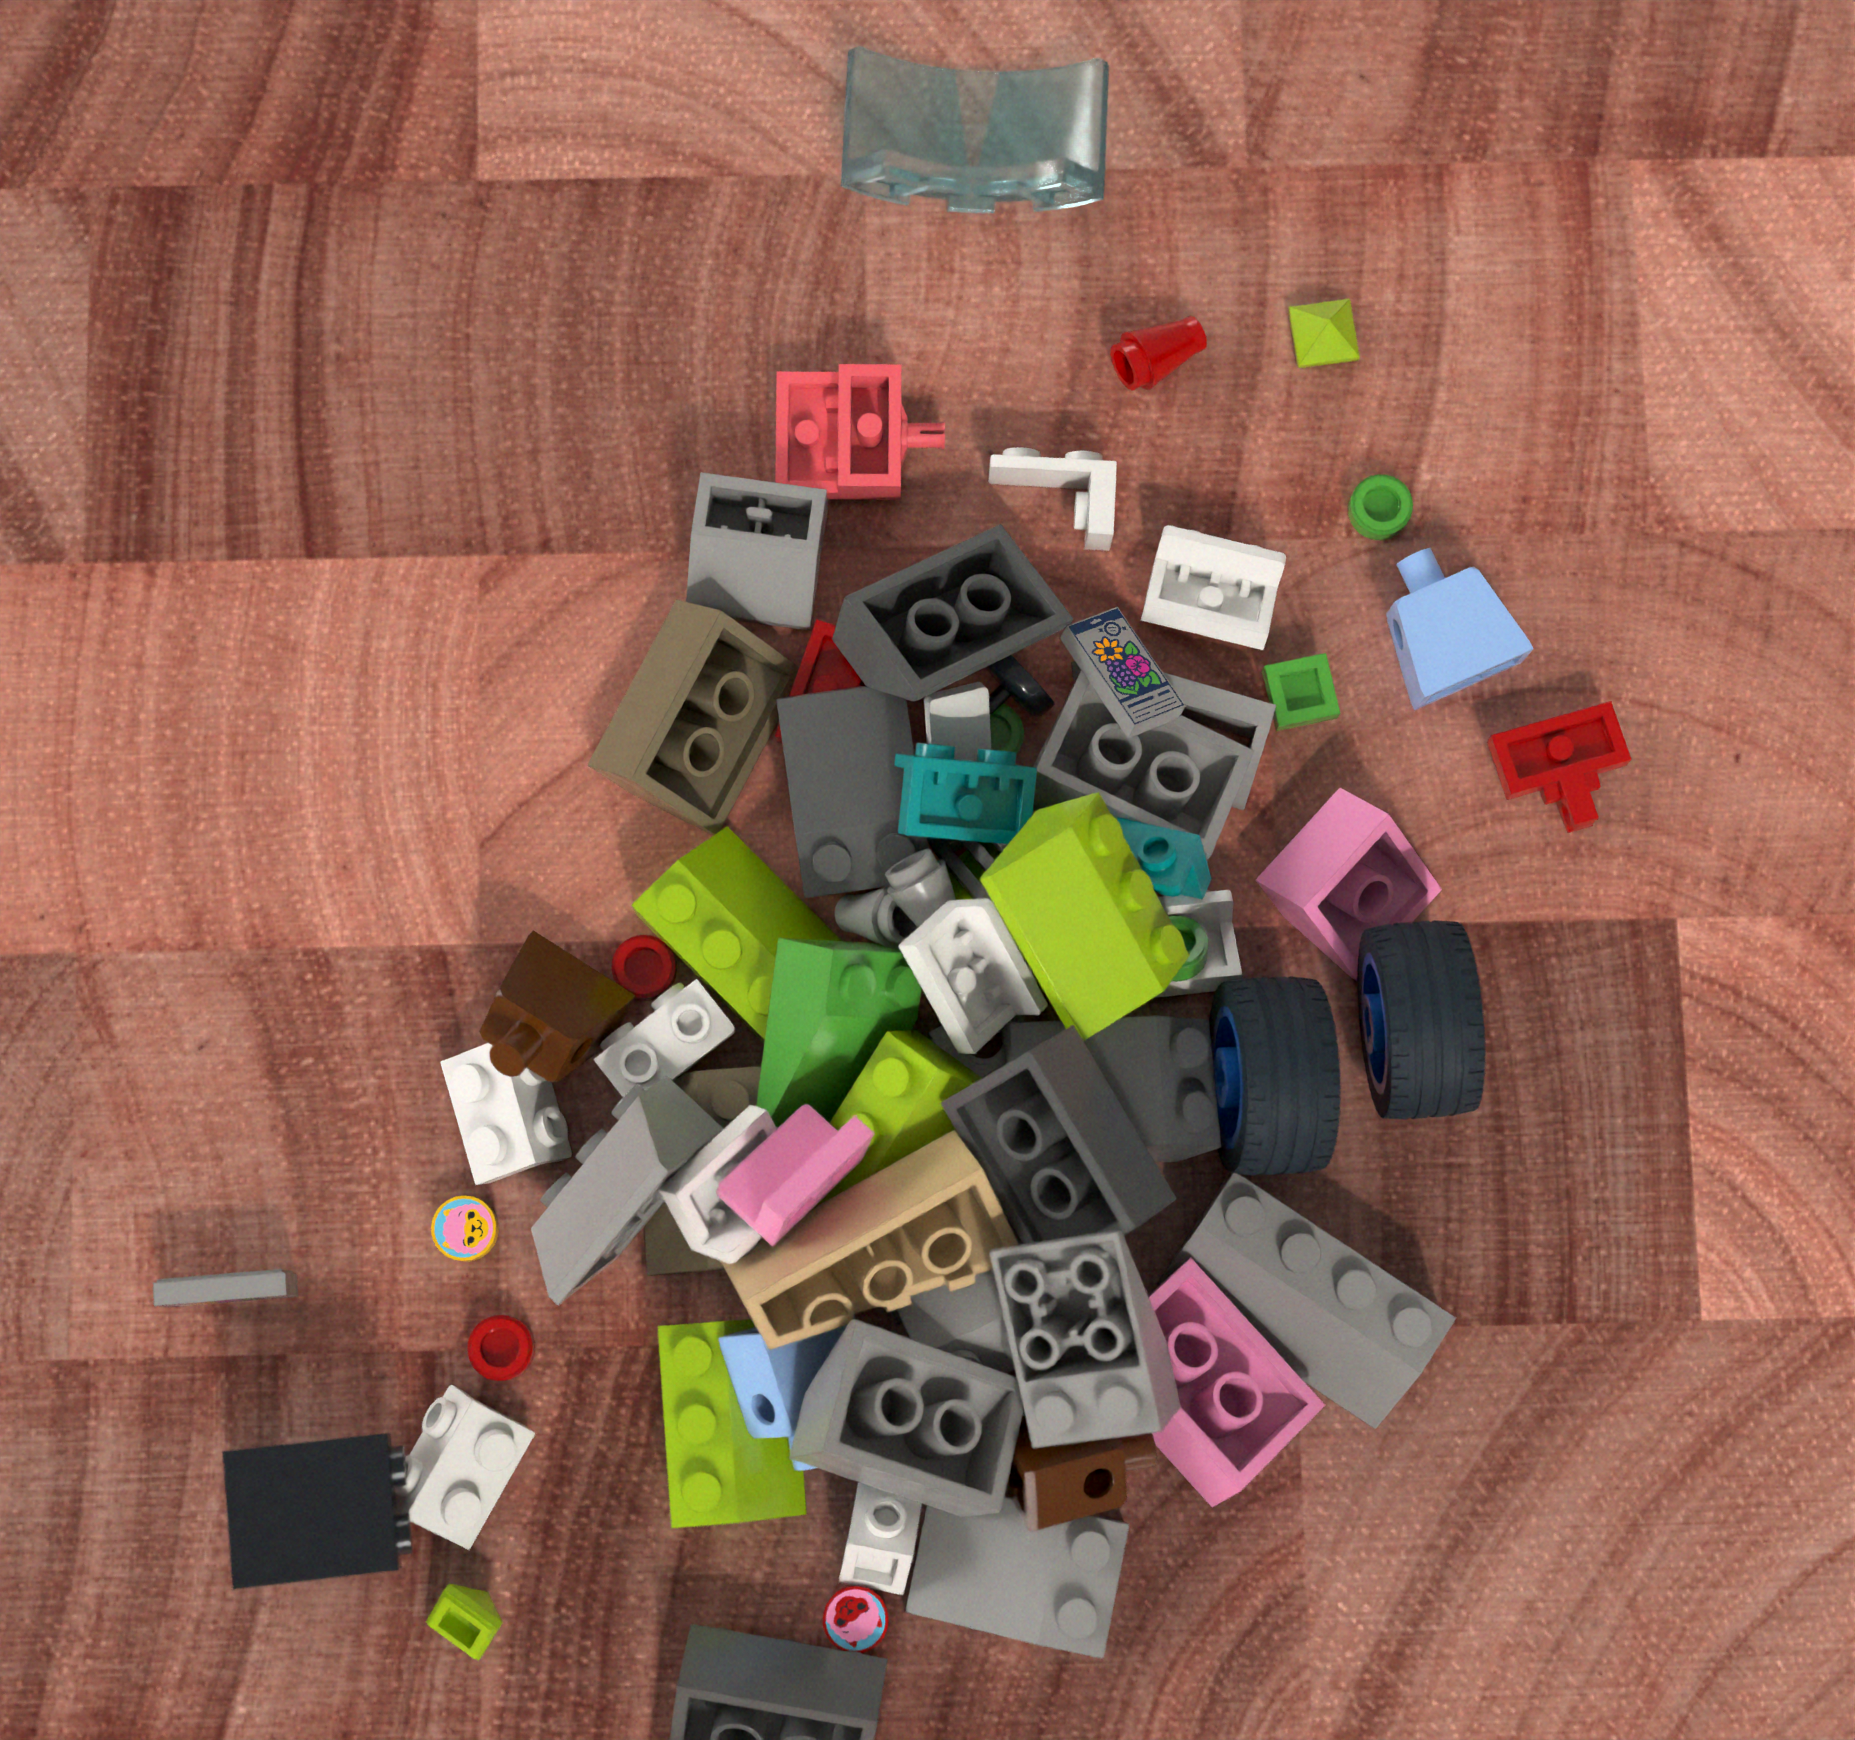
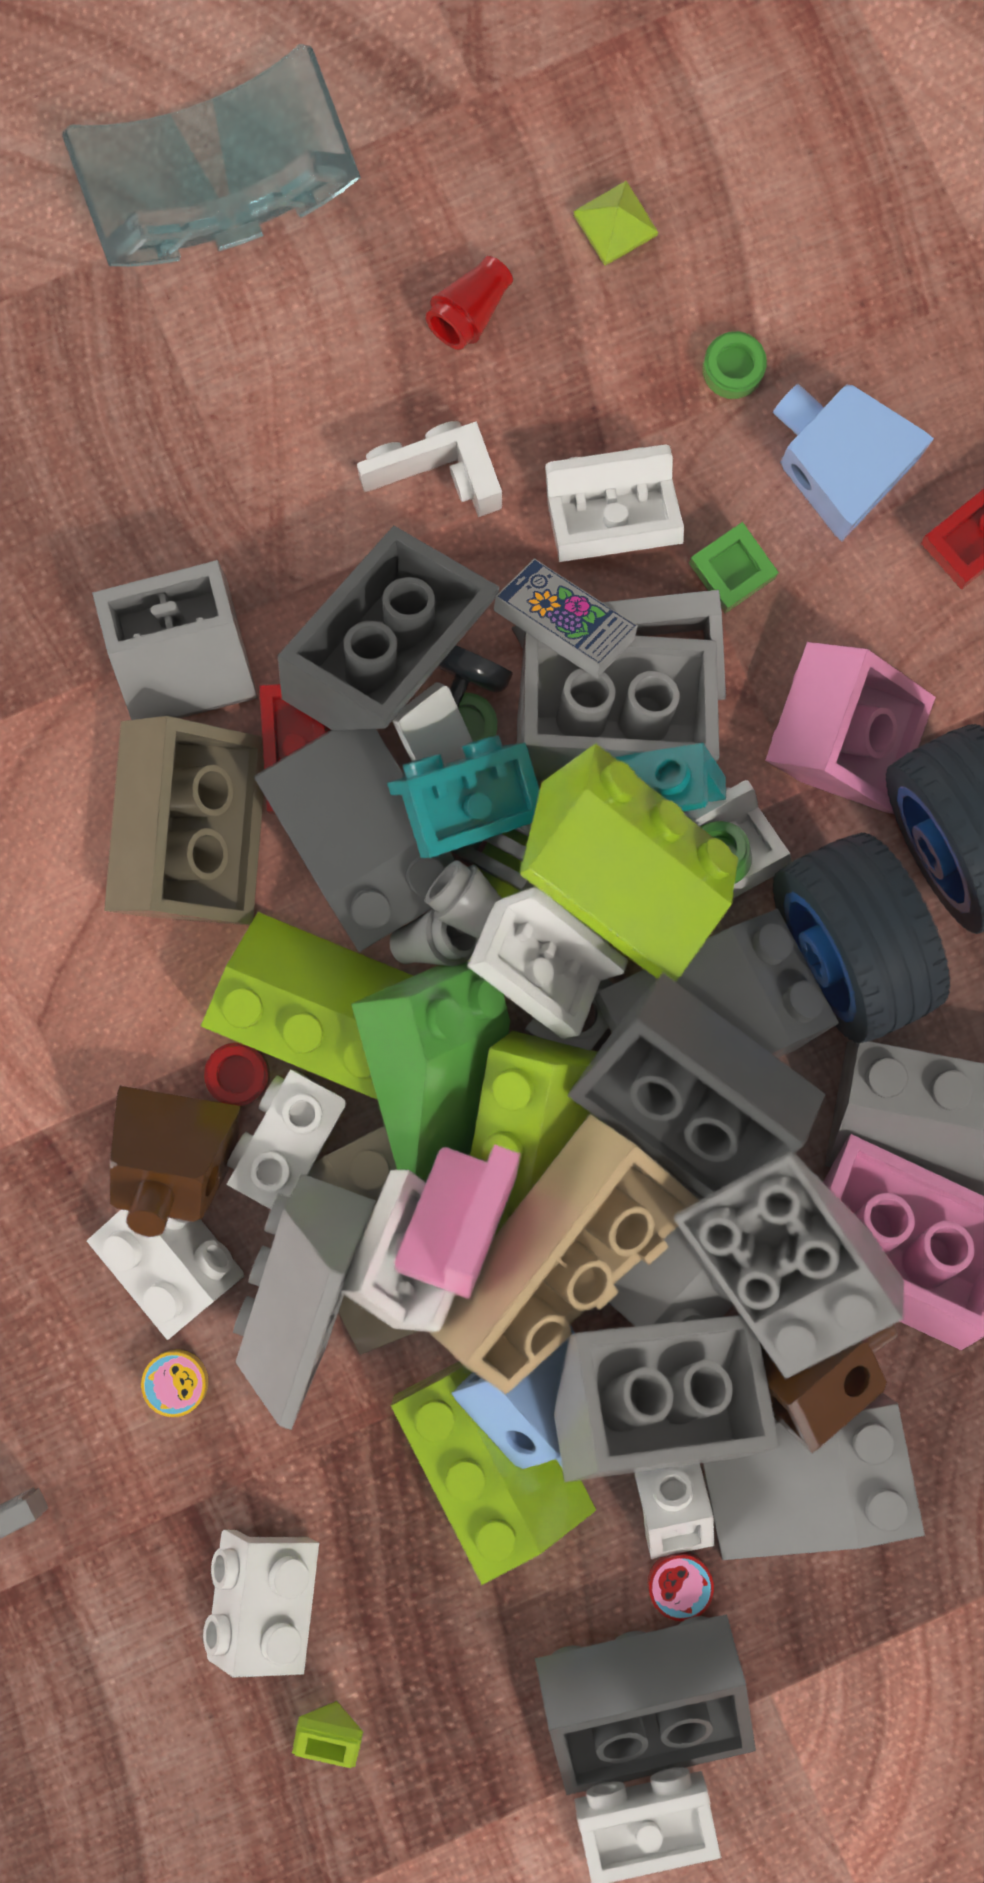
camera: 20 degrees left, 5 degrees up
black slope [222,1433,413,1589] -> none
red tile [467,1315,535,1381] -> none
coral plate [775,364,945,500] -> none

